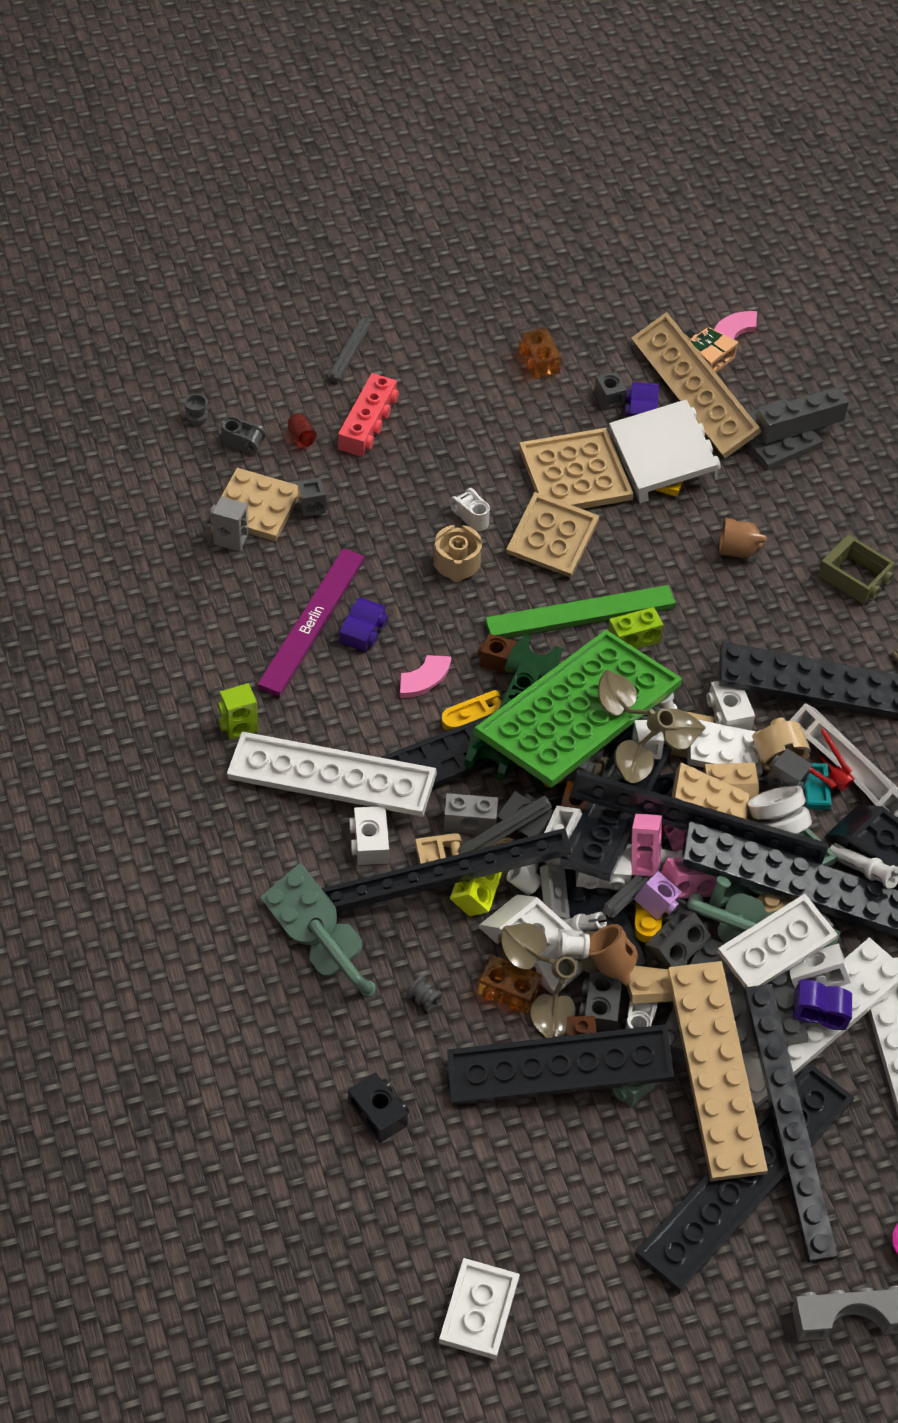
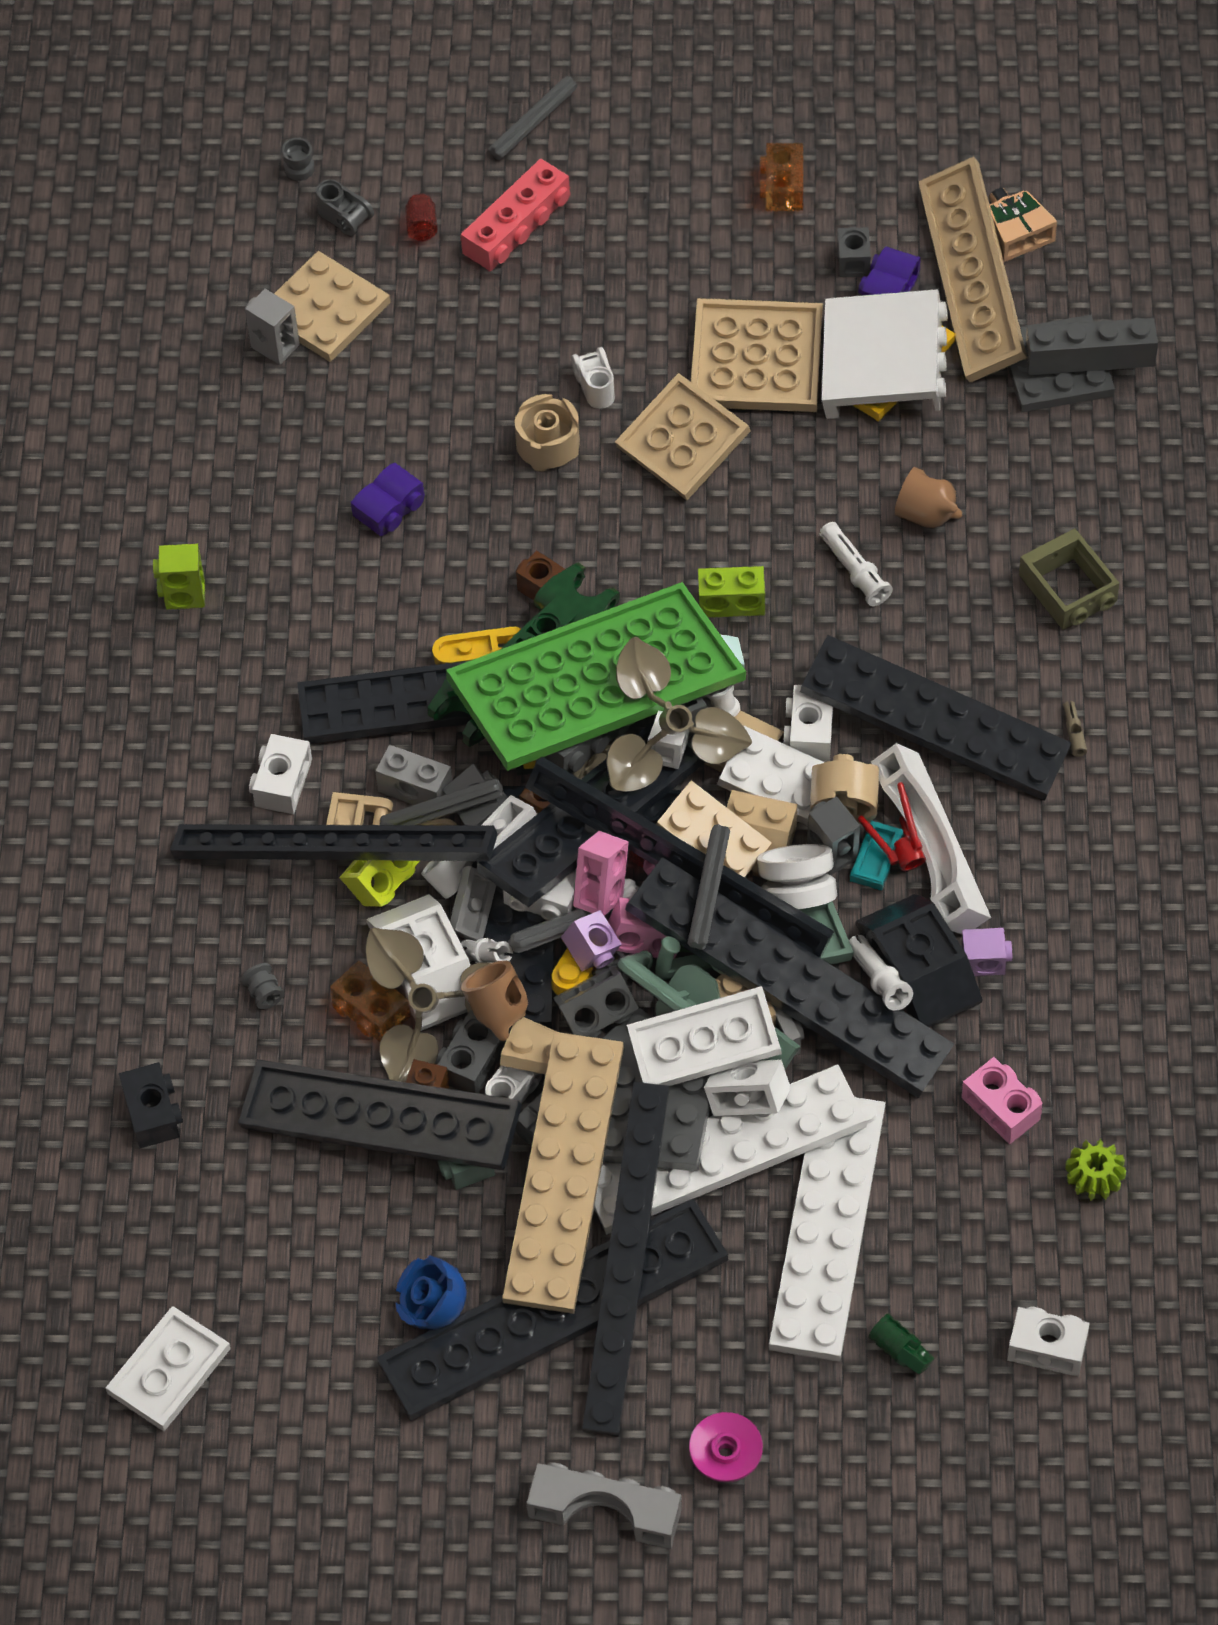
camera: 25 degrees right, 5 degrees up
white plate [227,732,437,817] -> none
magenta tile [258,548,365,697] -> none
sand green plate [260,863,376,997] -> none
dark grey brick [298,478,326,517] -> none
bright pink tile [400,655,451,698] -> none
bright green tile [485,585,676,638] -> none
white piece [556,929,590,959] -> none
bright pink tile [714,311,757,340] -> none
dark purple brick [793,979,852,1030] -> none
none -> blue cylinder [395,1256,467,1330]
none -> dark grey axle [688,824,730,950]
none -> white pin [819,522,893,606]

